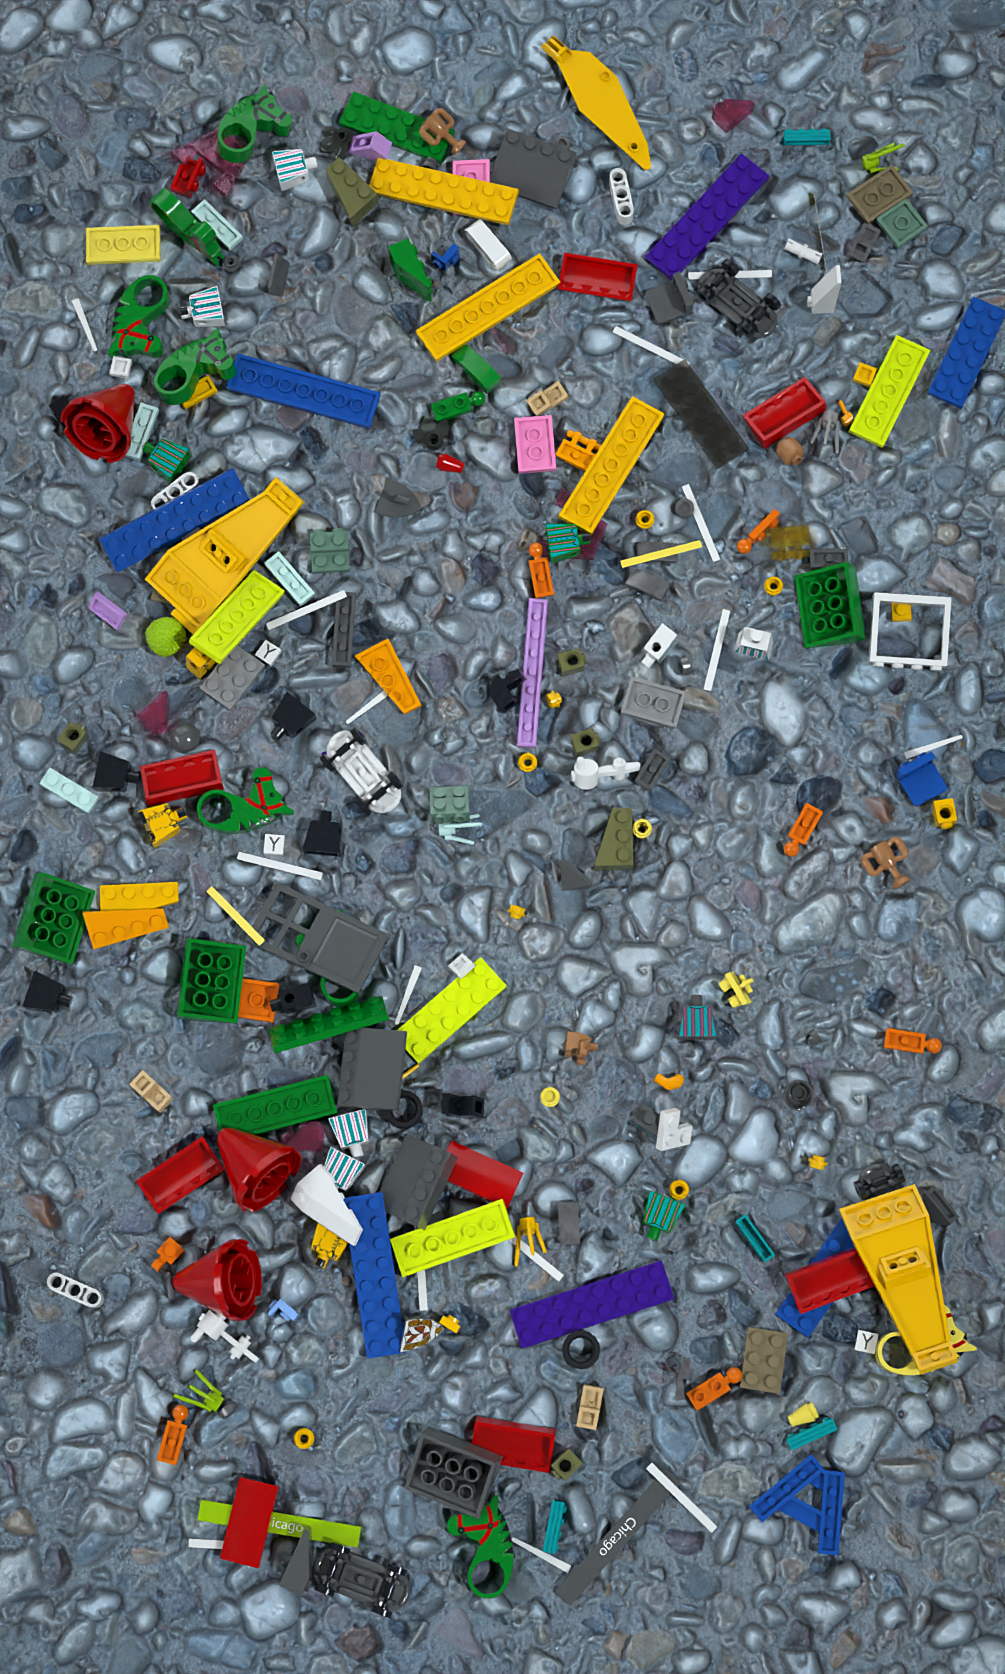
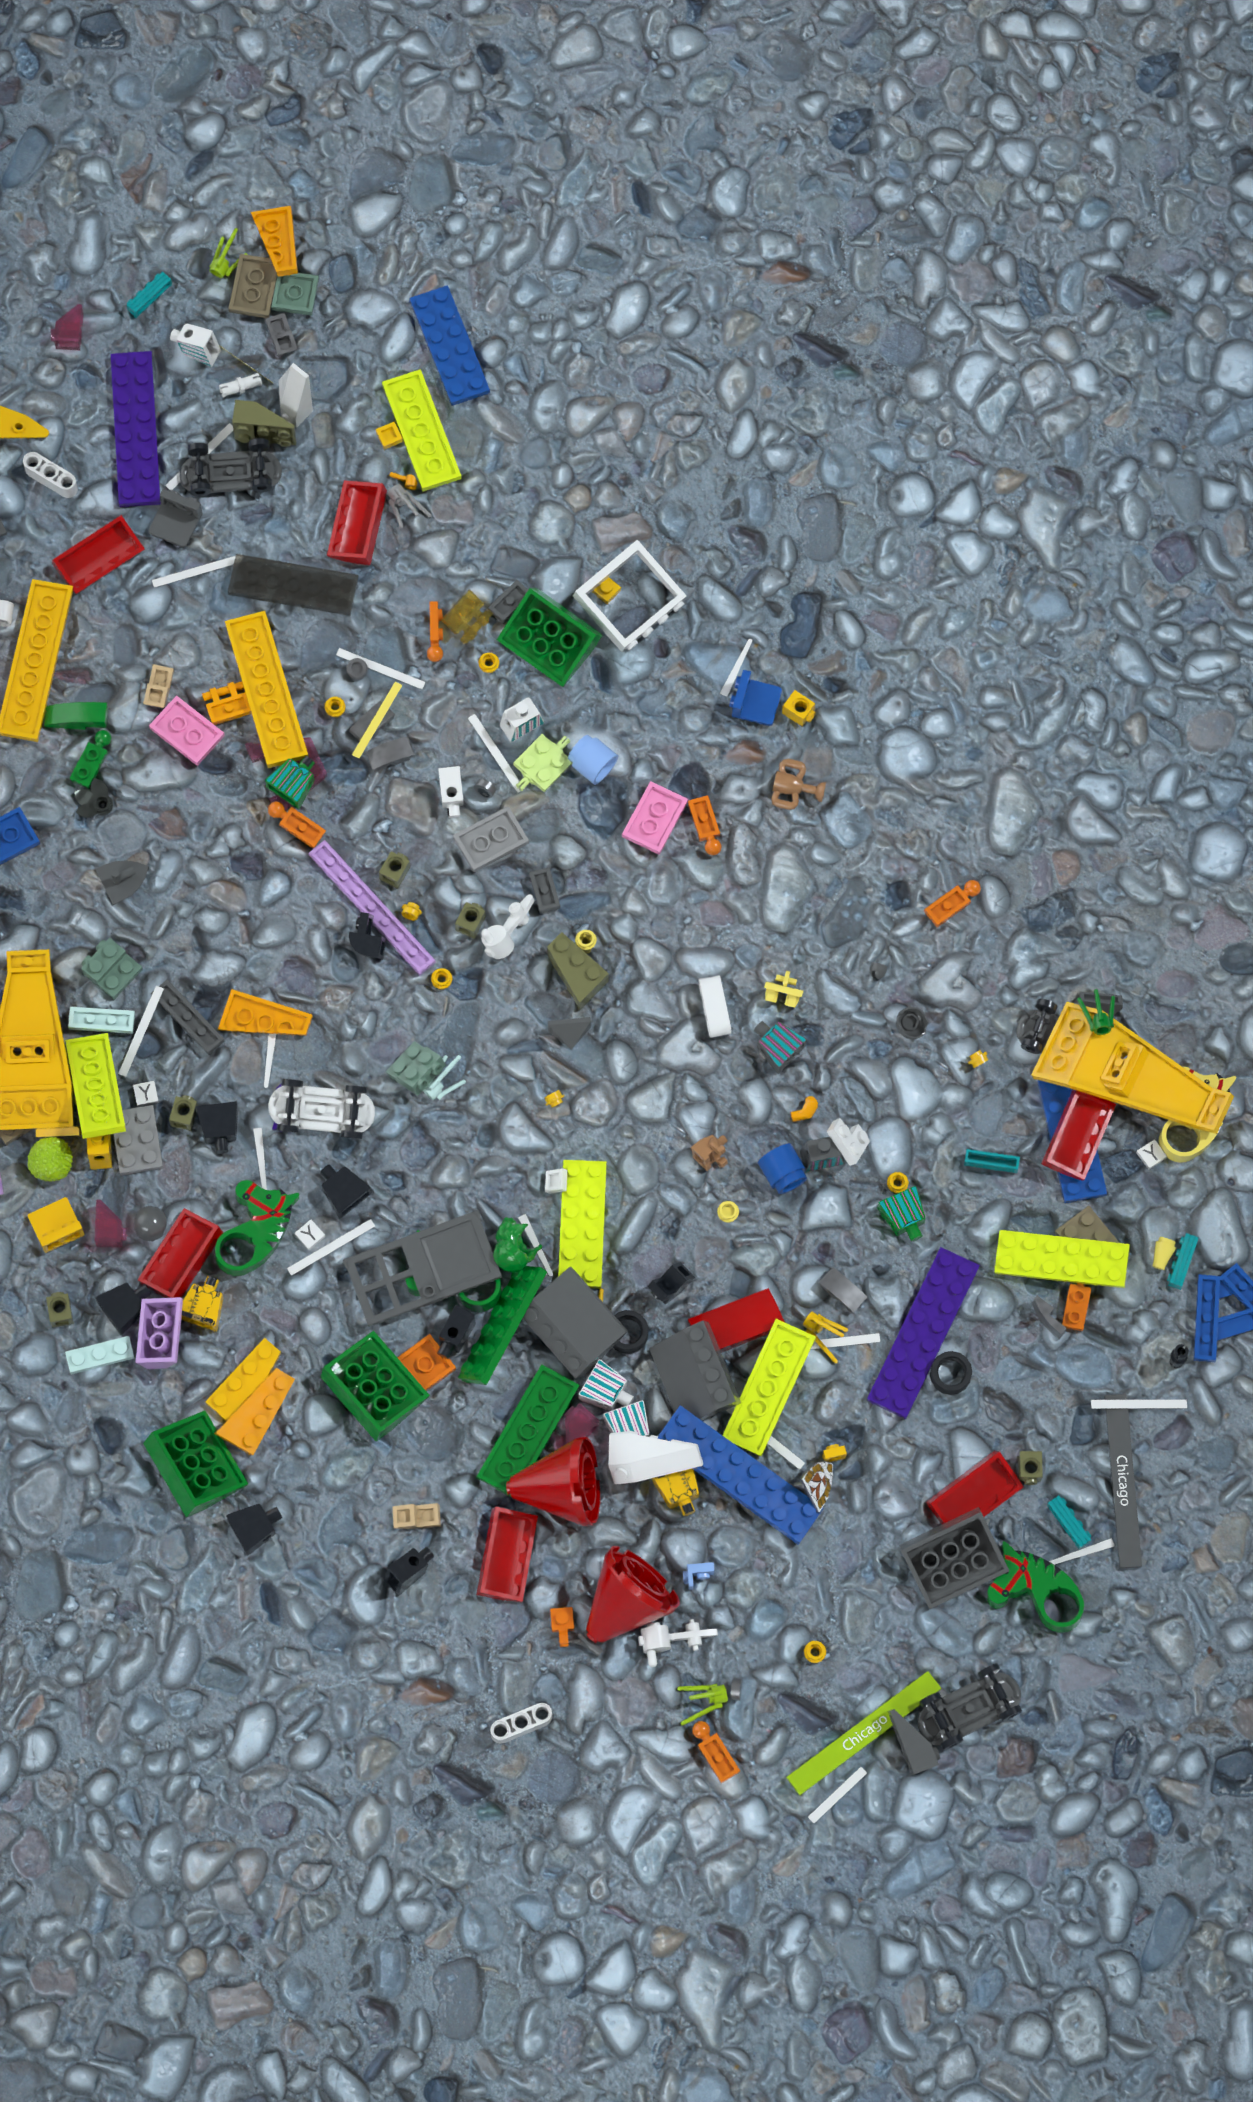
camera: 50 degrees left, 5 degrees down
light yellow sticker [206,887,265,946] -> none
red slope [220,1477,279,1568] -> none
red cone [435,453,464,473] -> none
tan slope [576,1384,604,1430] -> none
medium nougat head [776,437,804,466] -> none
none -> yellow bracket [28,1197,85,1253]
none -> lavender slope [136,1298,183,1369]
none -> olive brick [169,1095,198,1131]
none -> white torso [170,324,221,367]
none -> olive slope [232,400,297,447]
none -> light orange wing [251,206,298,277]
none -> white sticker [253,1128,267,1190]
none -> black torso [384,1547,434,1596]
none -> green hair [493,1217,542,1272]
none -> yellowish green plate [513,734,572,792]
none -> light blue piece [568,735,619,785]
none -> bright pink plate [622,781,688,855]
none -> white beam [698,975,731,1038]
none -> blue piece [758,1143,807,1194]
none -> neon yellow plate [994,1230,1130,1288]
none -> green plant [1077,989,1115,1035]
none -> black pin [1169,1344,1189,1369]

